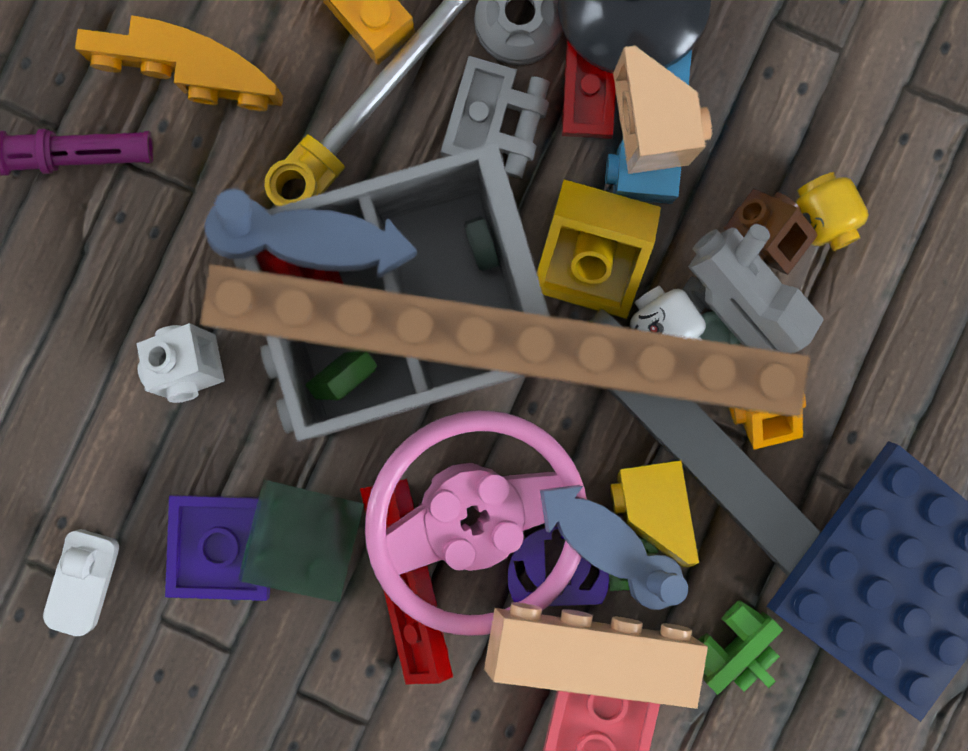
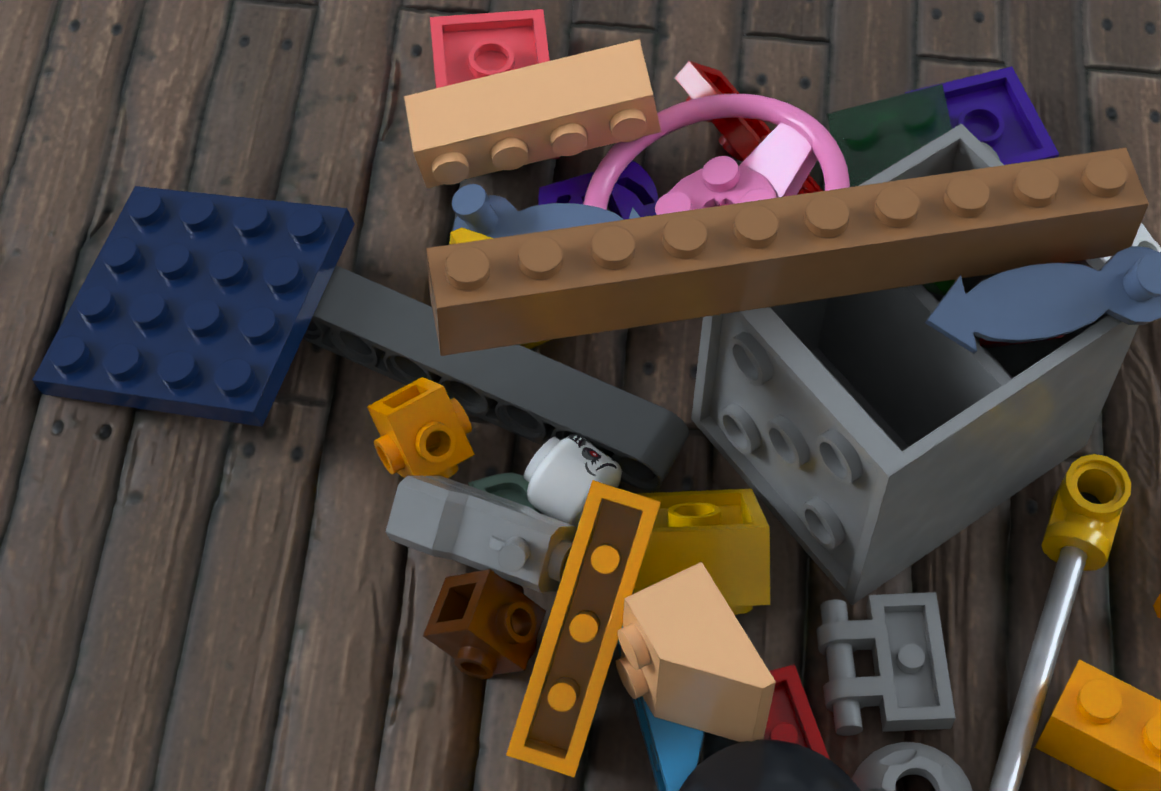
camera: 165 degrees right, 30 degrees down
white piece [43,529,119,636] -> none
bright green hips [698,600,783,695] -> none
yellow head [795,172,869,251] -> none
none -> light orange brick [506,480,661,778]

